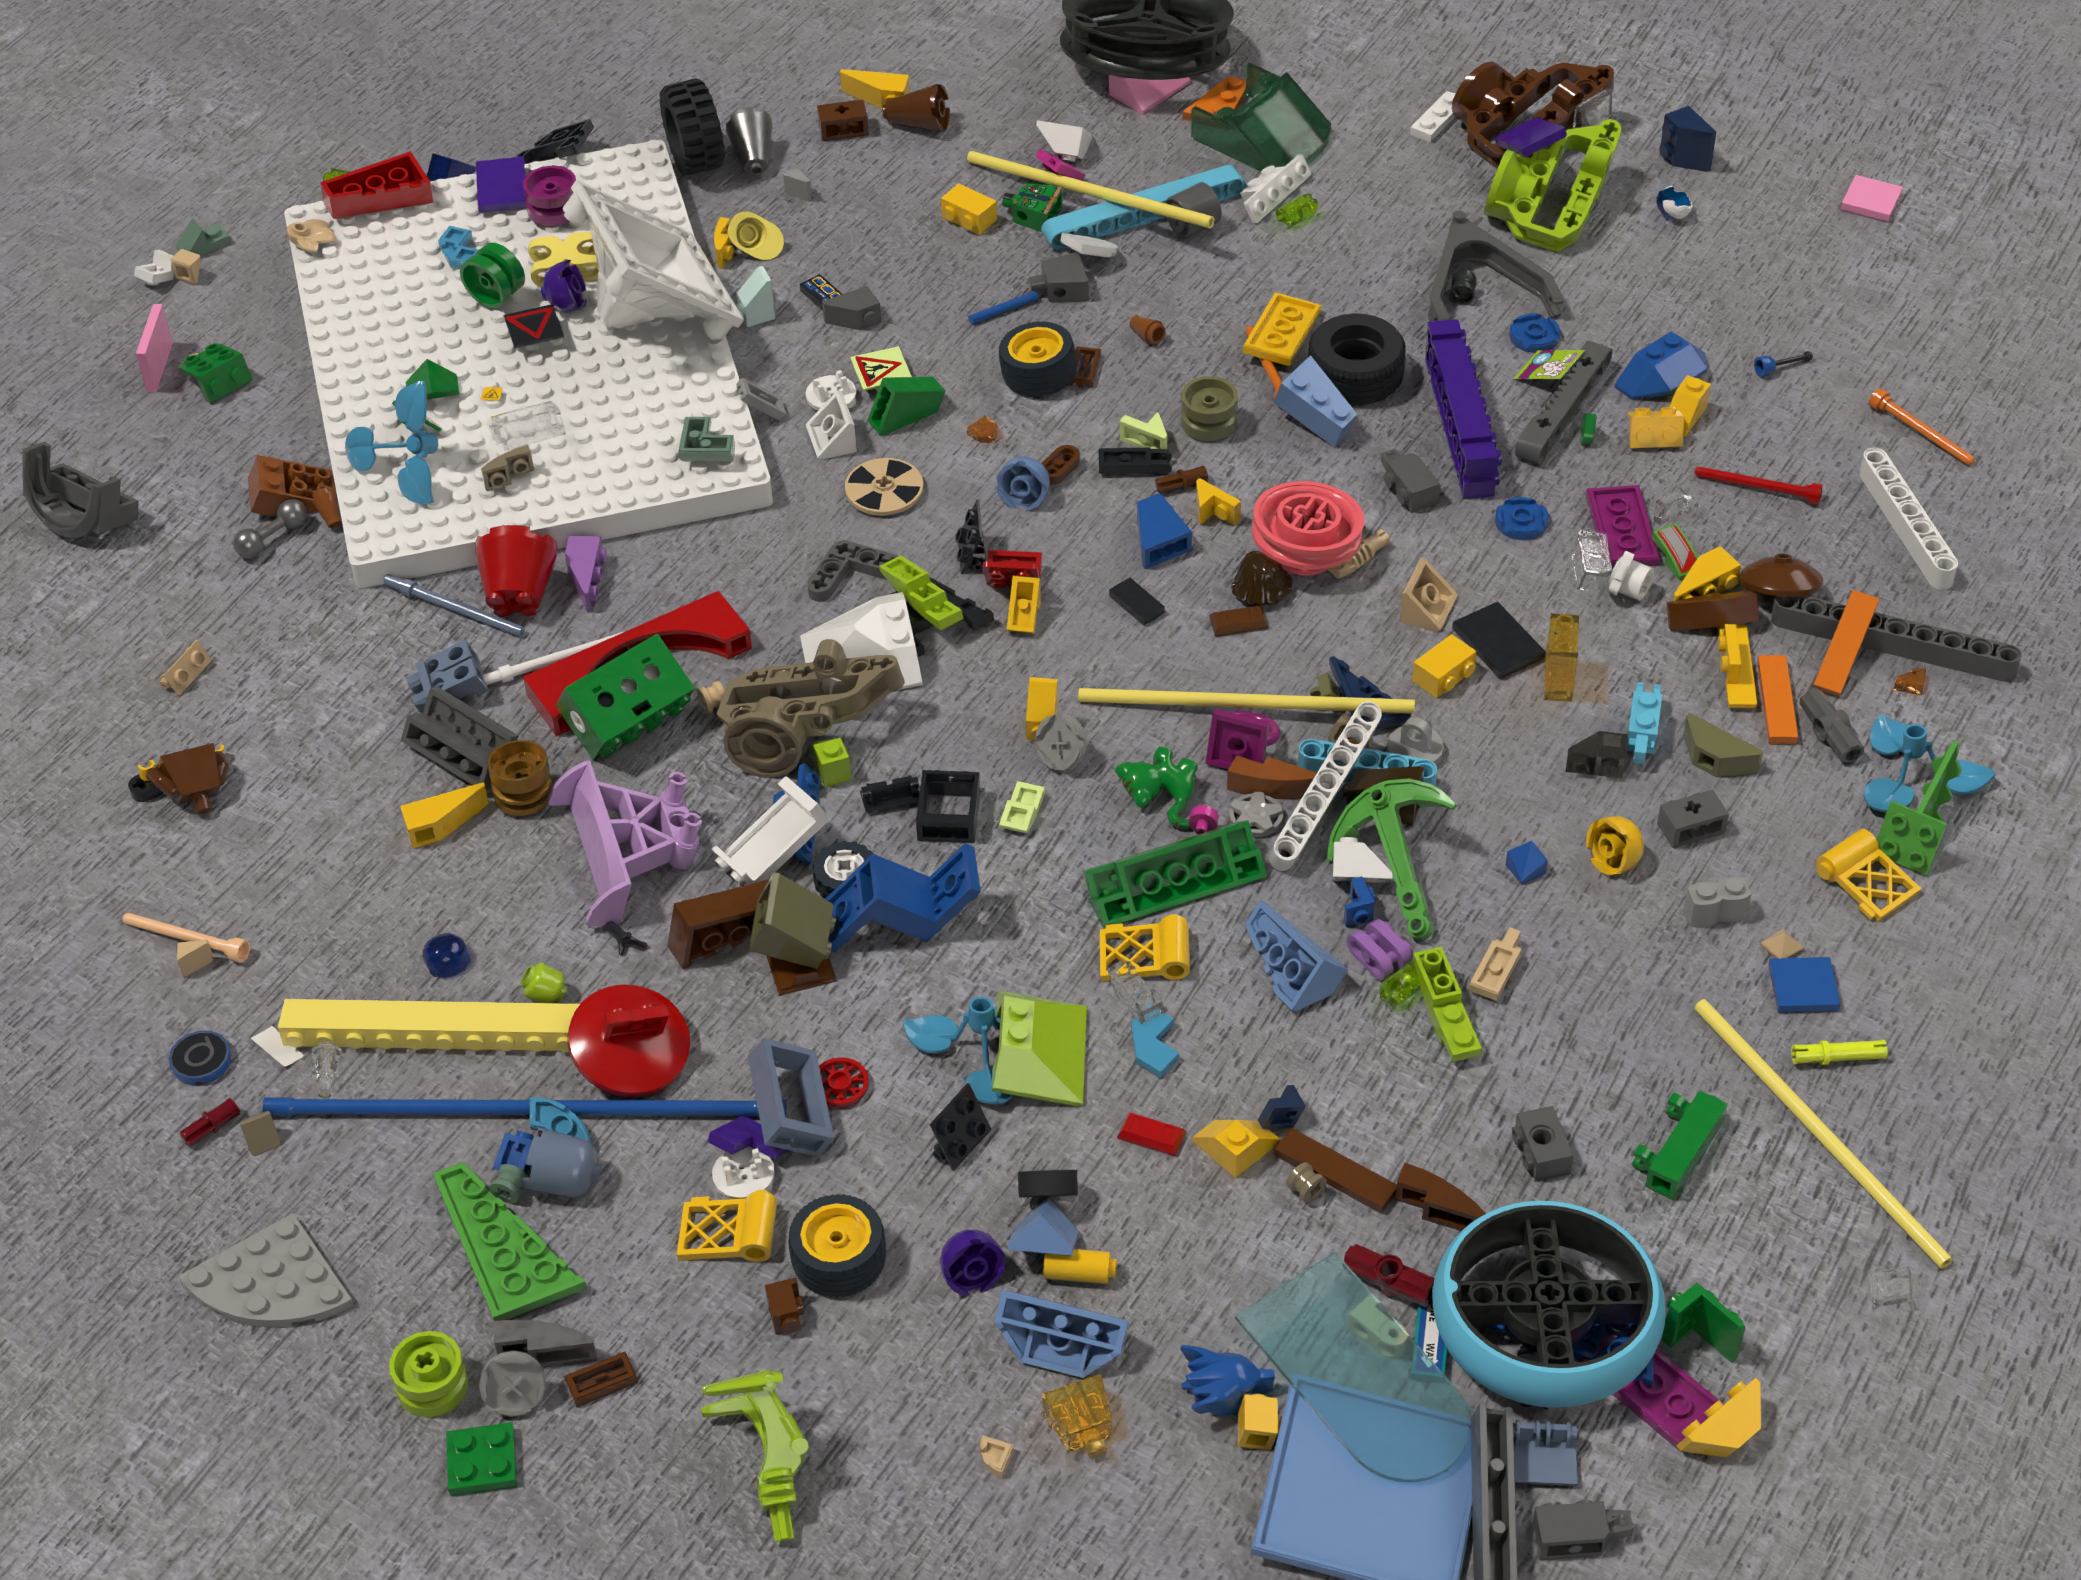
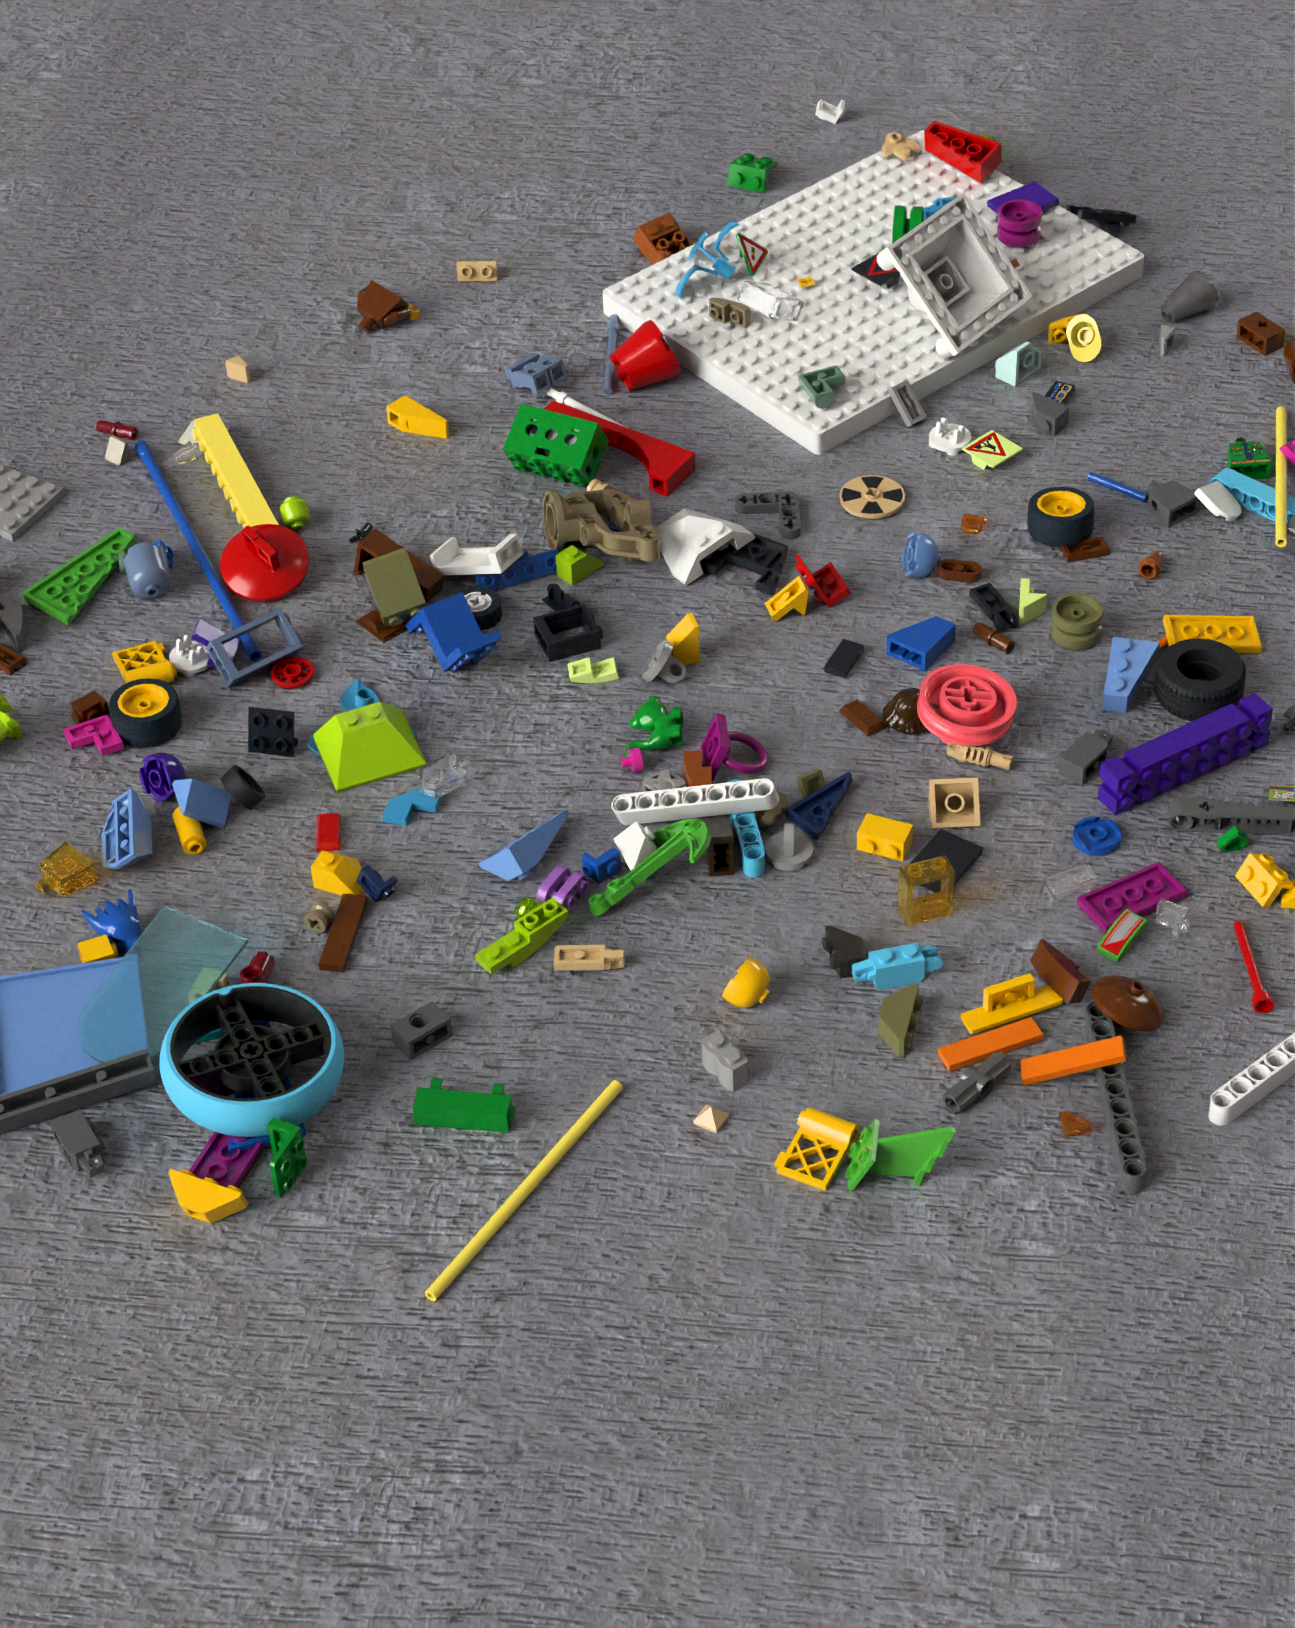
camera: 65 degrees right, 5 degrees down
dark grey piece [22,442,139,538] -> none
light nougat piece [123,913,251,963] -> none
bright pink tile [136,304,173,392] -> none
tile [169,1031,231,1085] -> none
tan slope [171,249,201,285] -> none
sand green slope [176,218,231,256] -> none
flat silver piece [233,499,307,559] -> none
dark grey brick [401,687,519,789] -> none
green slope [405,359,460,400] -> none
clear blue hair [422,933,470,978] -> none
clear blue slope [427,153,476,182] -> none
pearl gold wheel [487,740,552,816] -> none
dark azure tile [530,1097,592,1144] -> none
lavender piece [547,761,702,926] -> none
medium lavender slope [565,536,607,612] -> none
black tyre [659,78,725,175] -> none
white slope [805,390,857,460] -> none
green slope [867,377,946,435] -> none
lime slope [879,555,964,630] -> none
yellow brick [941,183,997,235] -> none
black hinge [955,500,986,574] -> none
tan tile [980,1435,1014,1478] -> none
light yellow piece [1078,688,1415,714] -> none
green slope [1083,820,1267,928] -> none
yellow piece [1100,914,1190,981] -> none
yellow slope [1196,478,1241,526] -> none
reddish brown slope [1395,1163,1486,1231] -> none
blue slope [1505,840,1548,884] -> none
sand blue hinge [1513,1420,1578,1486] -> none
white piece [1607,551,1654,601] -> none
dark grey brick [1657,790,1729,848] -> none
yellow slope [1673,546,1741,601] -> none
blue tile [1768,957,1840,1013] -> none
neon yellow pin [1791,1039,1888,1065] -> none
dark azure plant [1864,713,1996,813] -> none
none -> dark pink plate [63,714,124,756]

